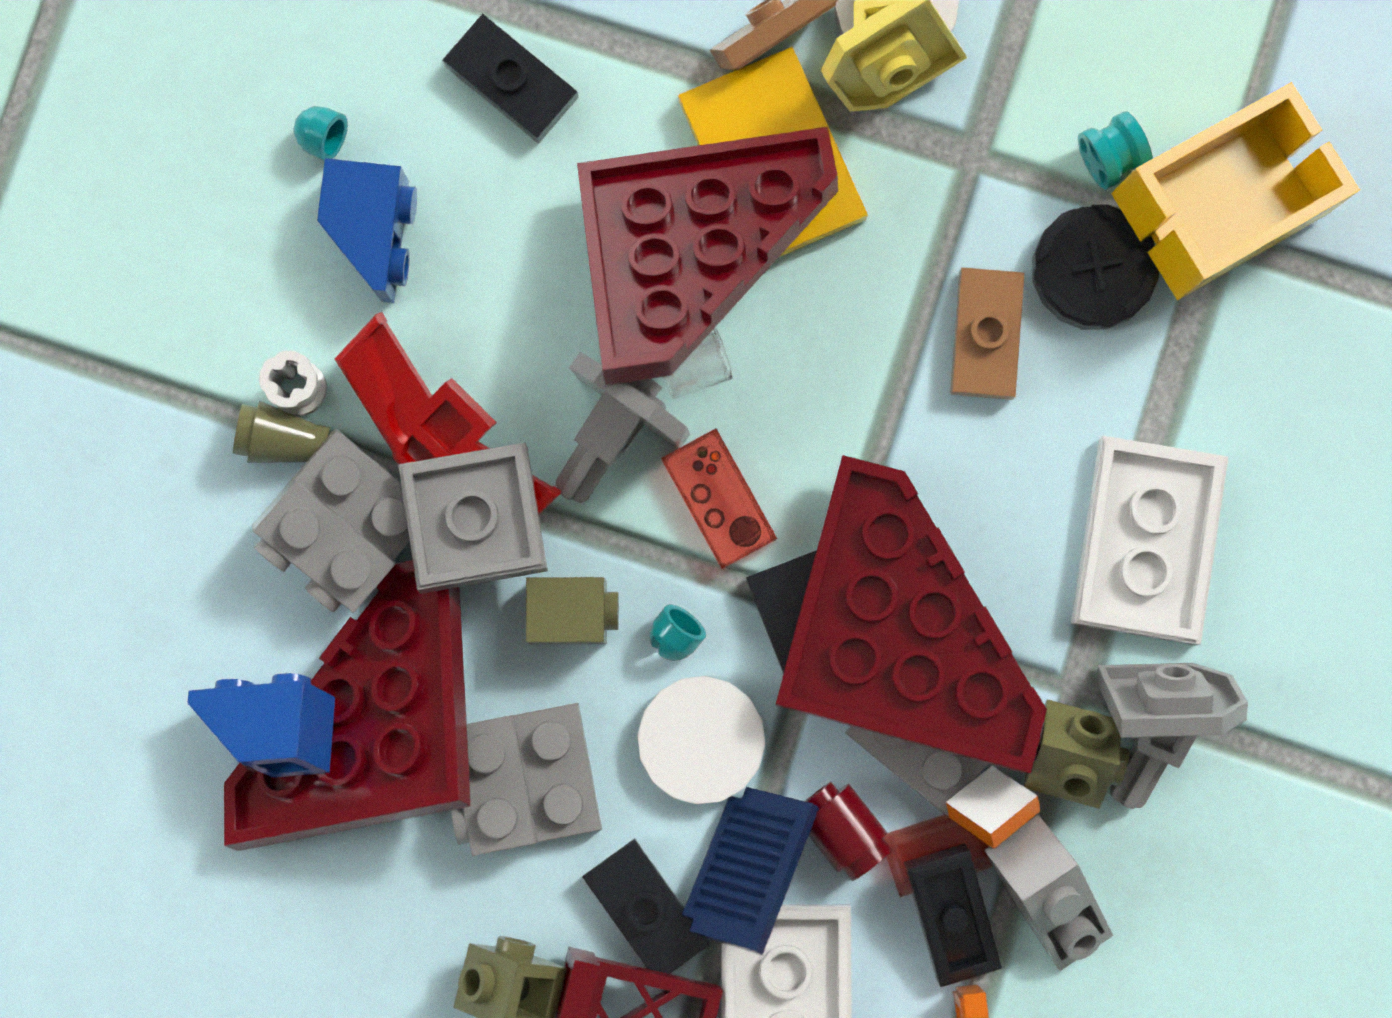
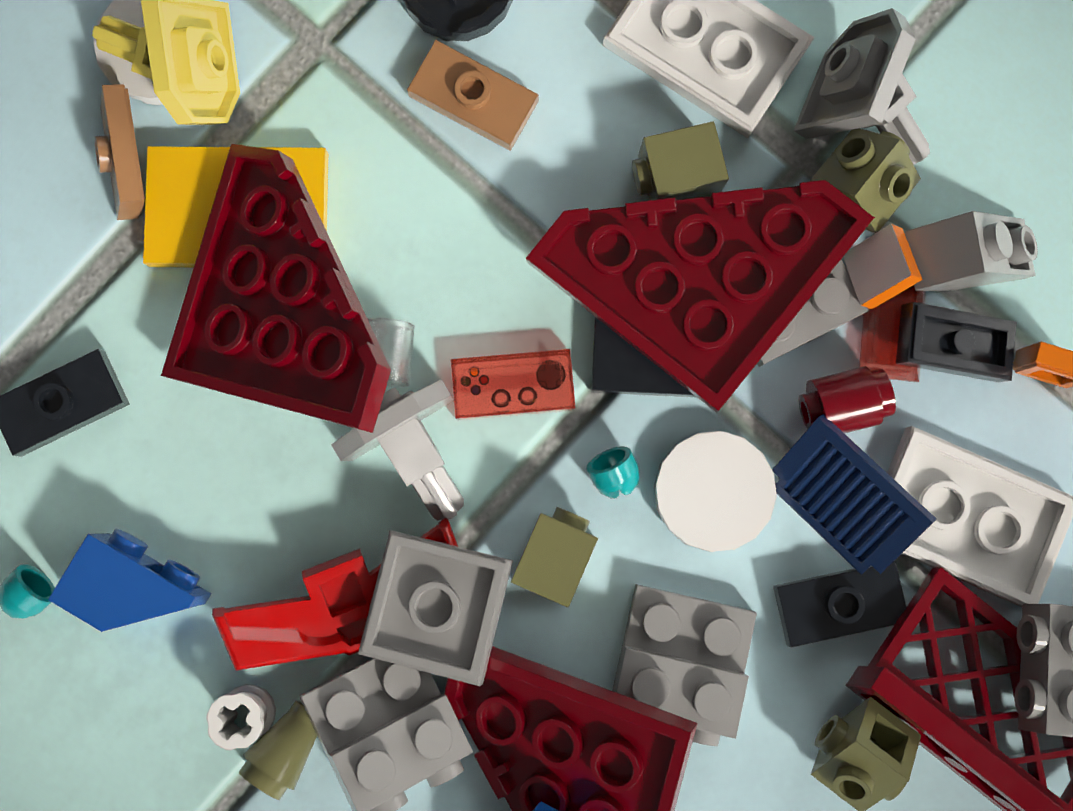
camera: 70 degrees left, 0 degrees up
none -> olive brick [632,121,729,201]

